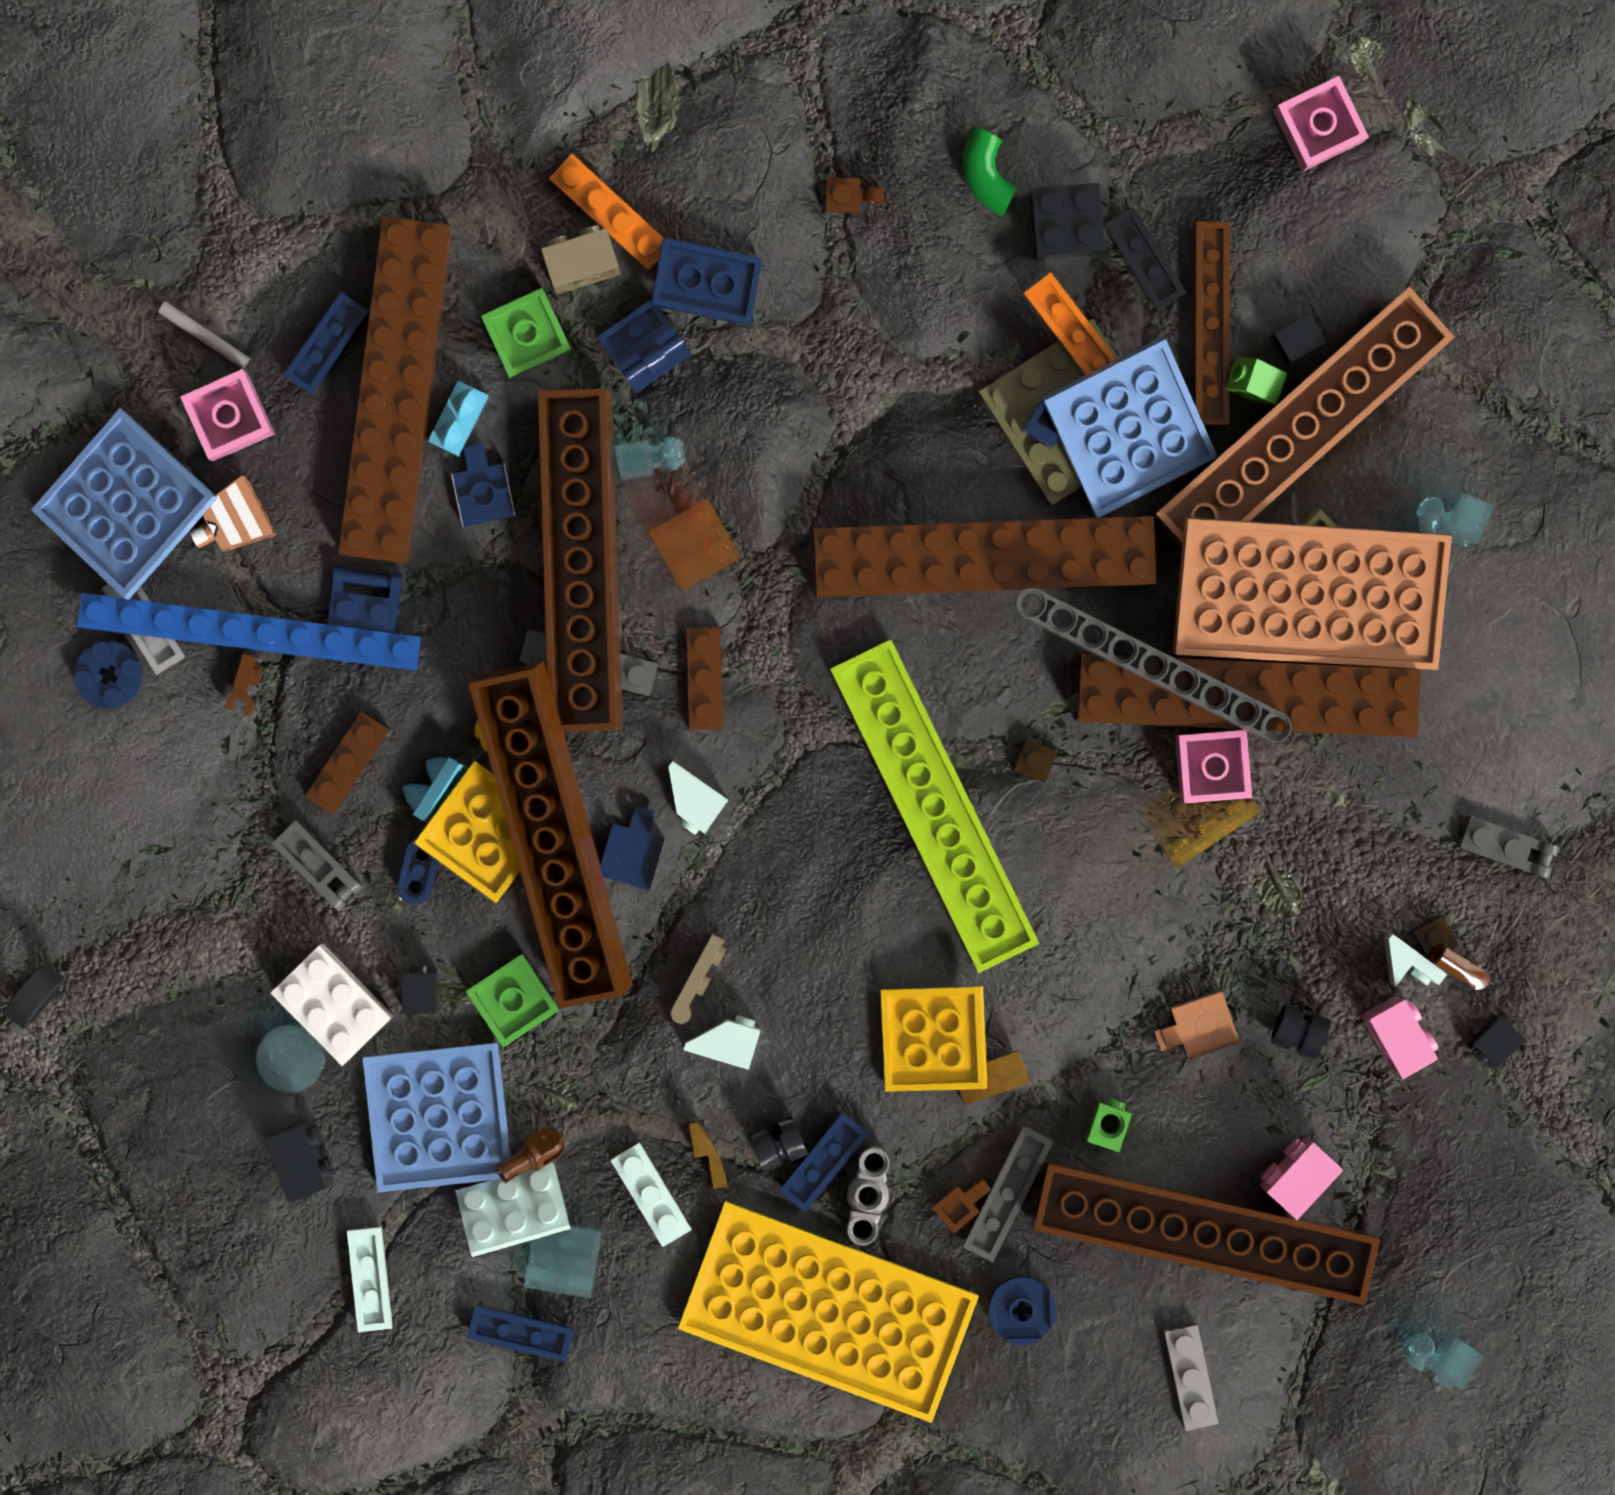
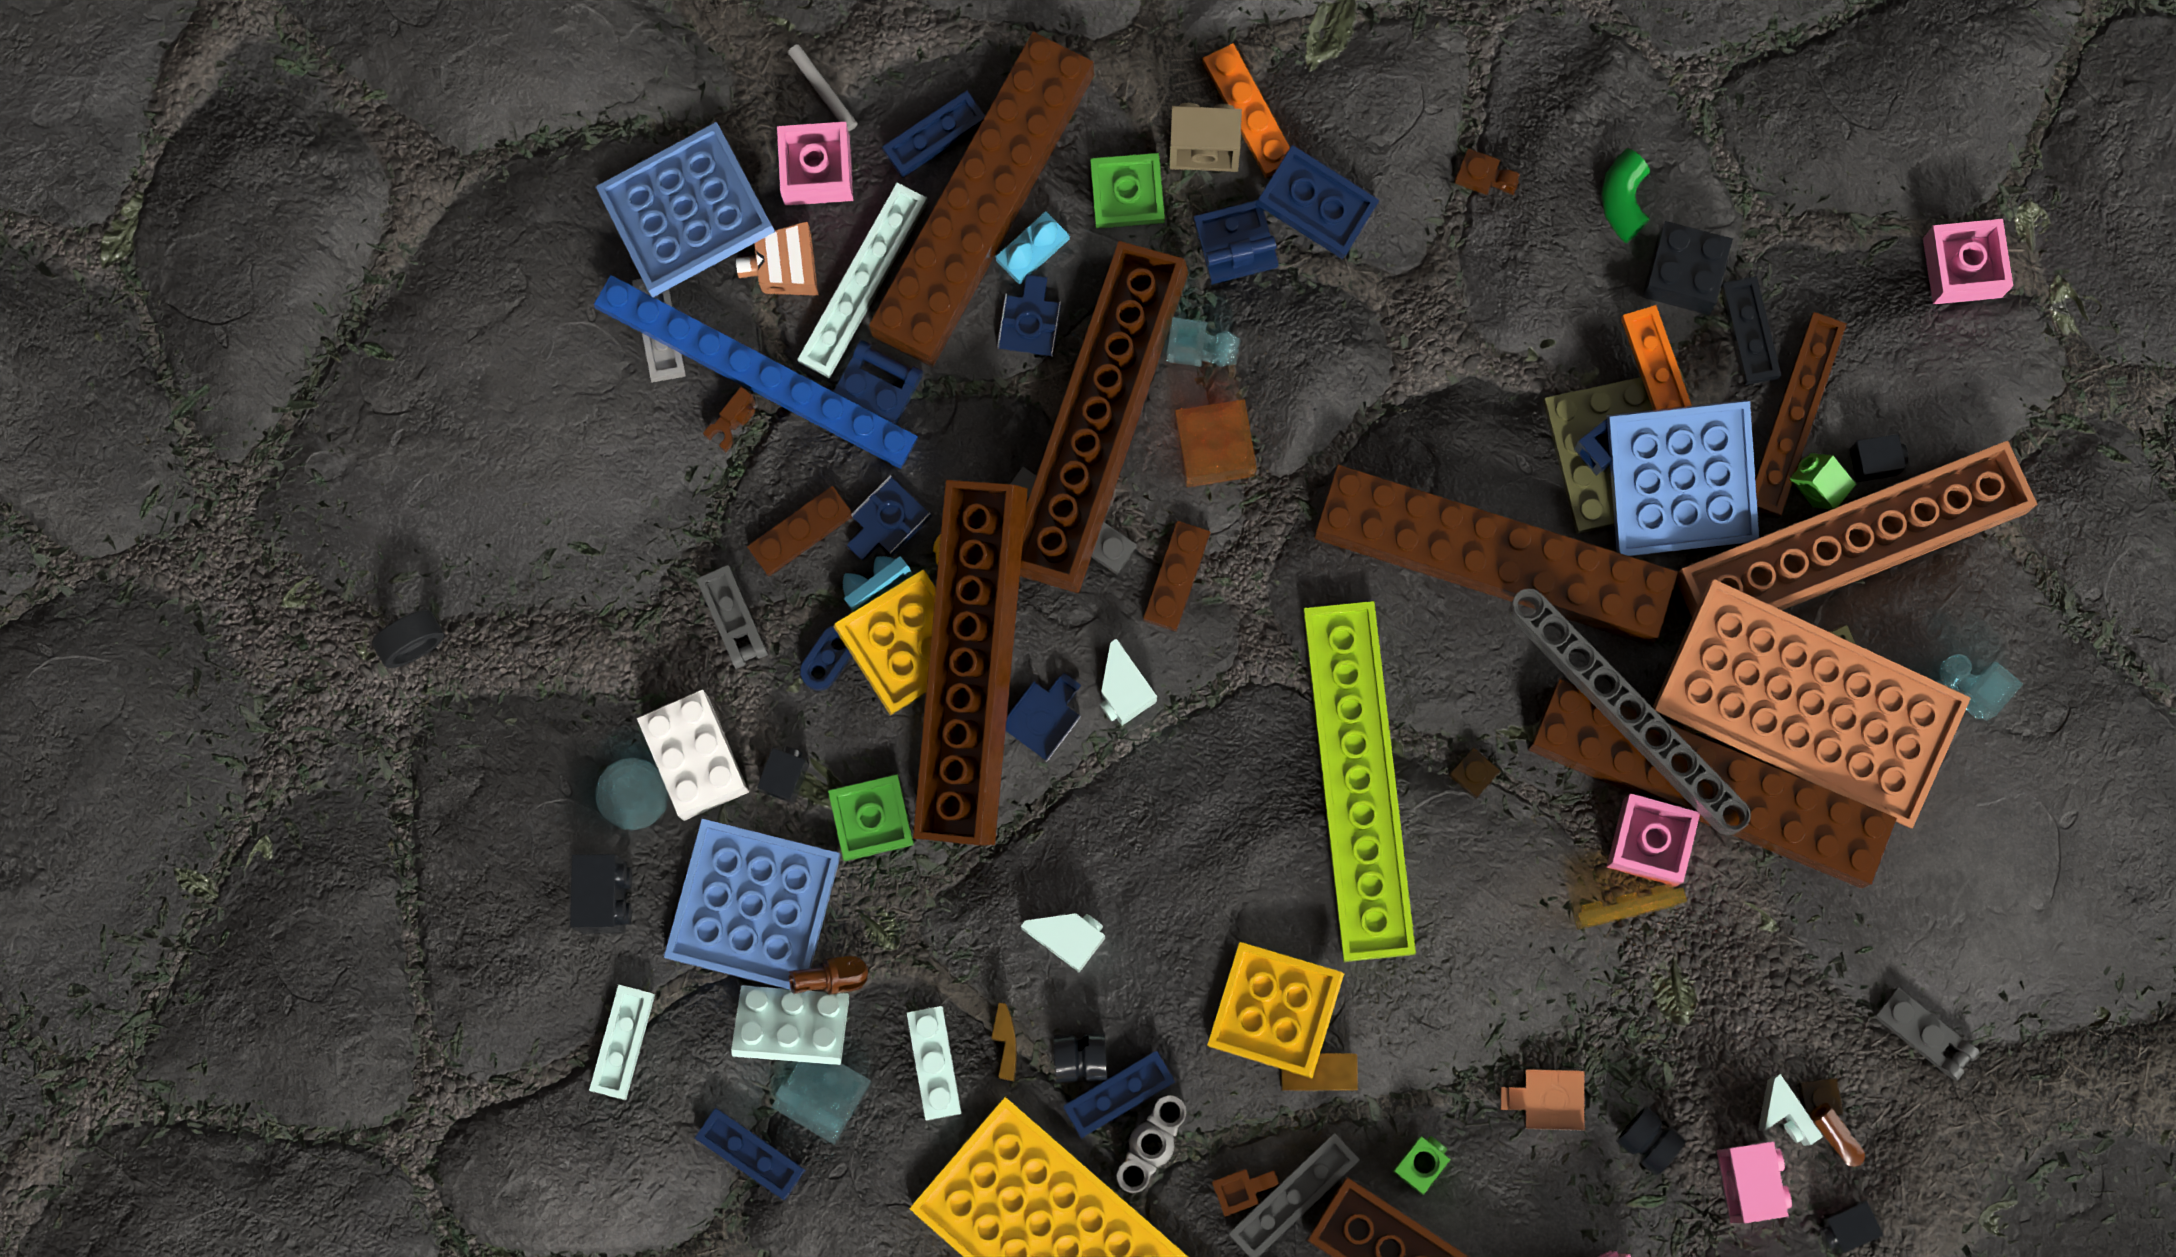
camera: 20 degrees right, 10 degrees down
dark blue plate [74,641,143,708] -> none
dark tan plate [671,933,727,1024] -> none
none -> light aqua plate [798,183,928,378]
none -> dark blue piece [847,475,931,560]

